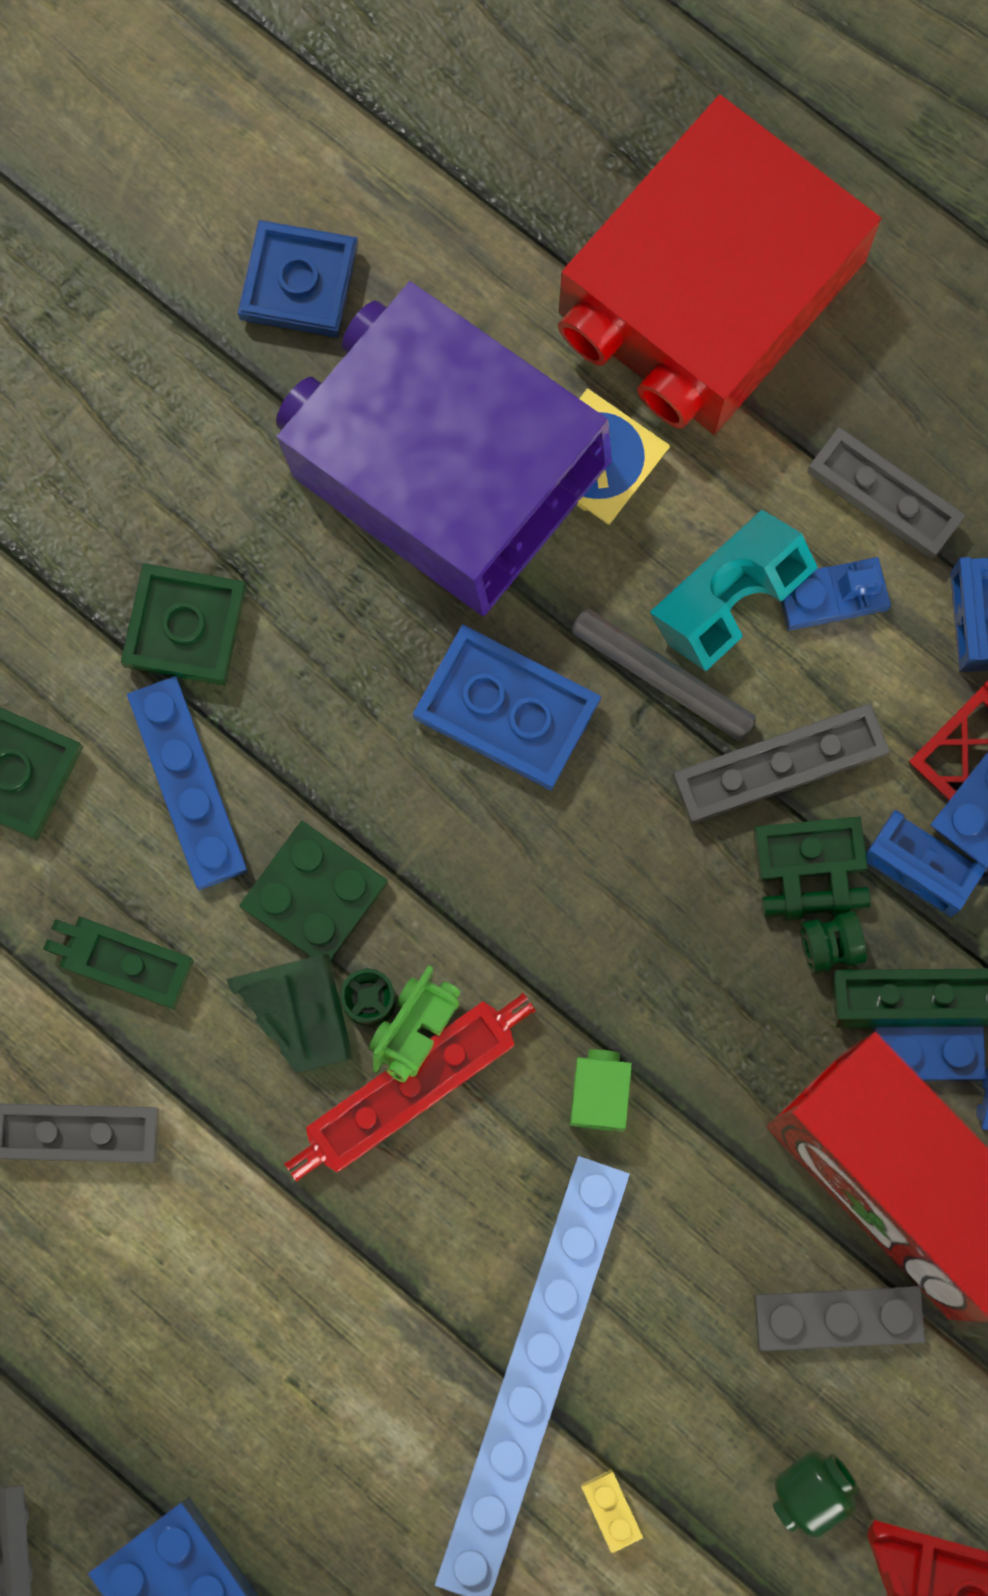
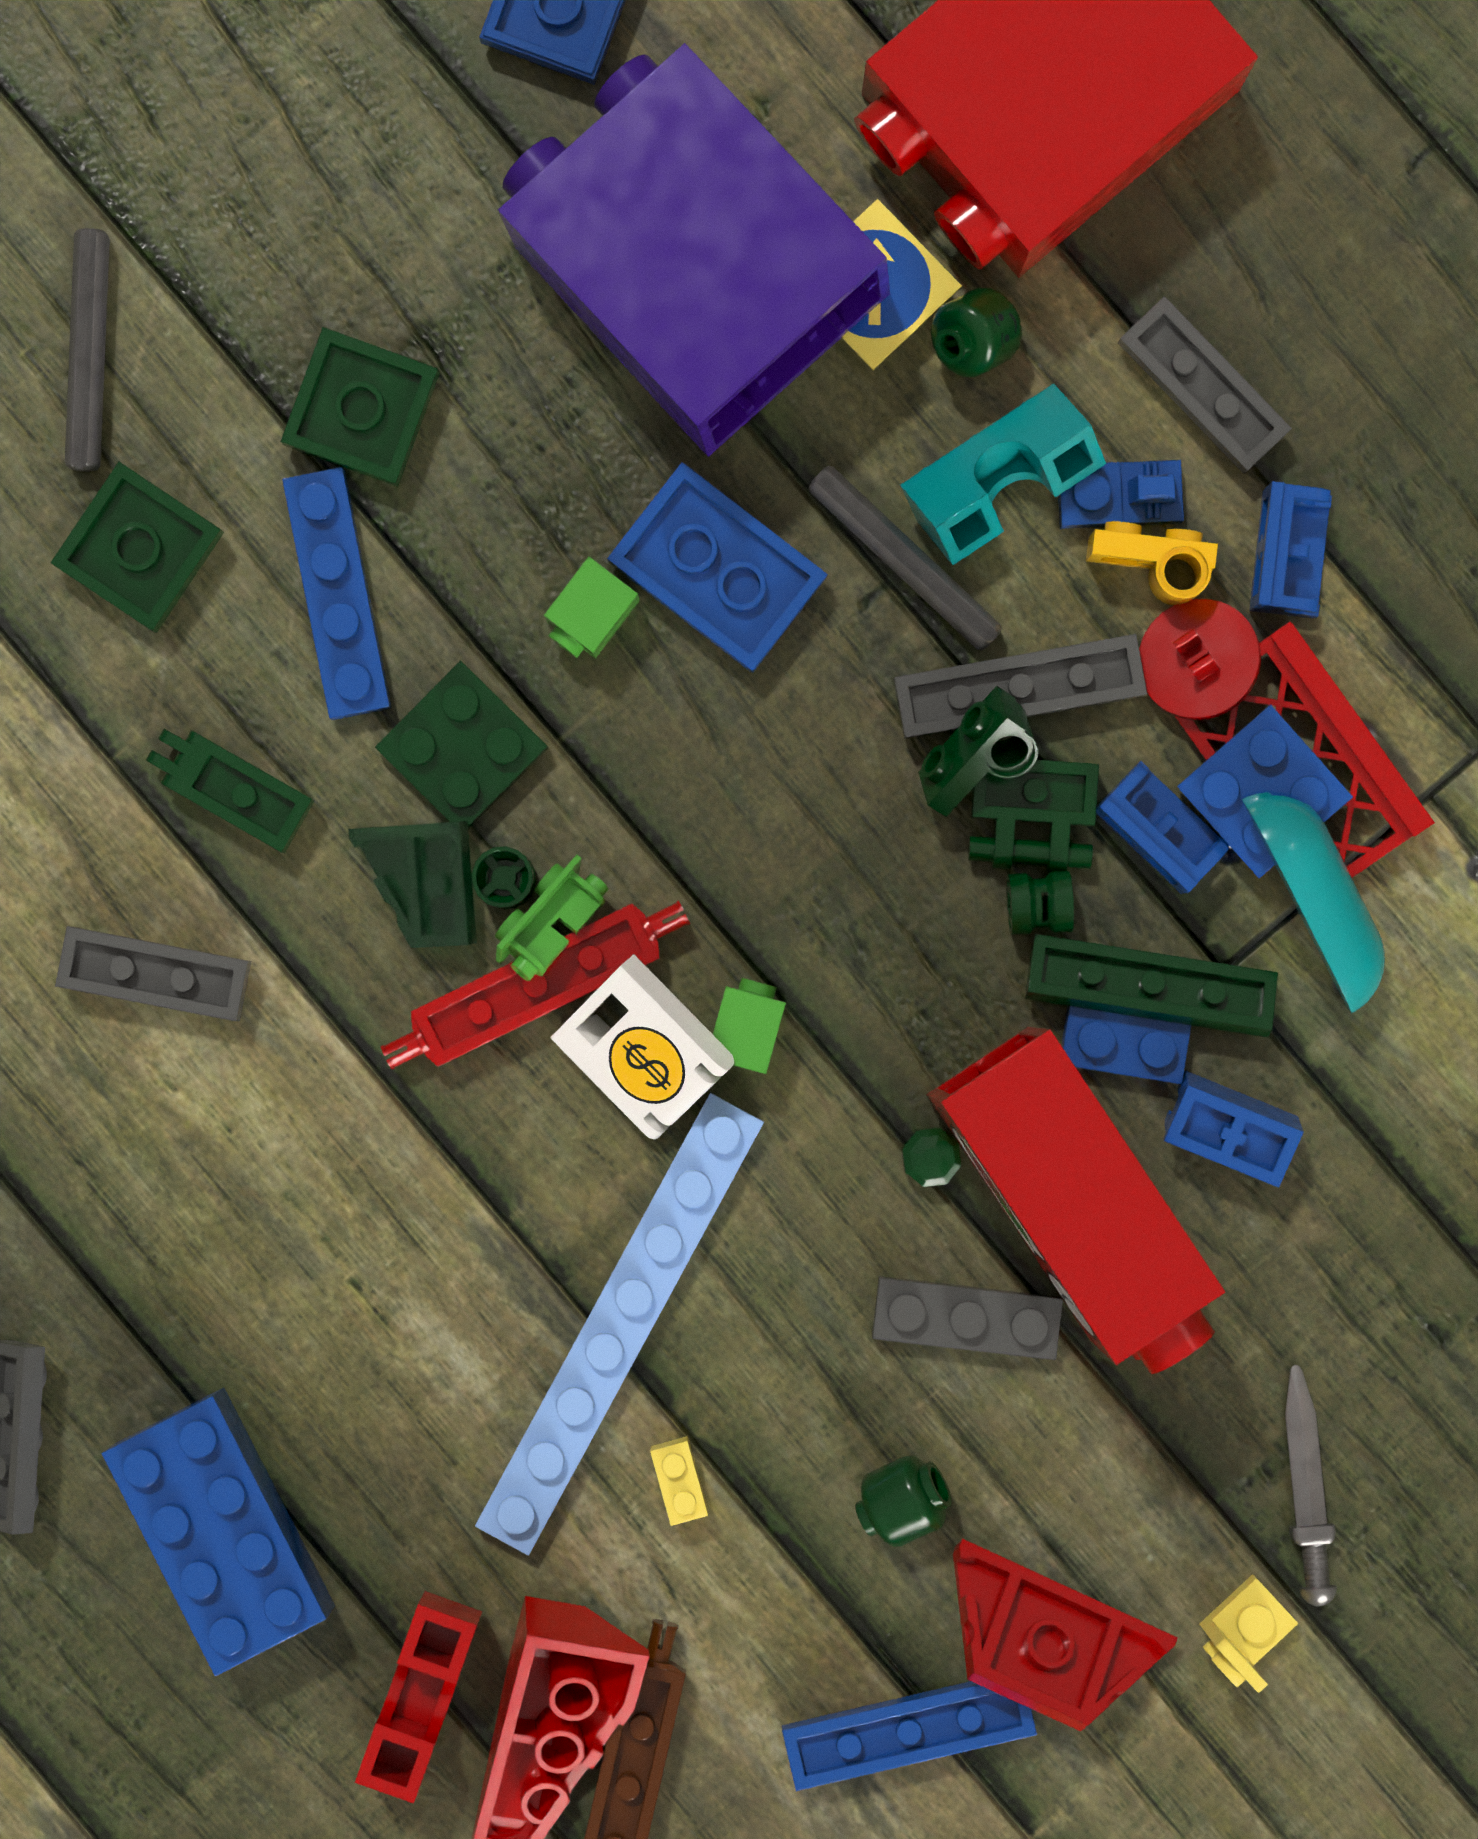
camera: 10 degrees right, 10 degrees up
none -> bright green brick [544,557,640,659]
none -> white container [550,954,734,1139]
none -> dark green tile [901,1127,962,1187]
none -> dark green plate [918,686,1038,817]
none -> dark green head [930,288,1022,377]
none -> yellow plate [1086,521,1218,605]
none -> red piece [1139,599,1261,720]

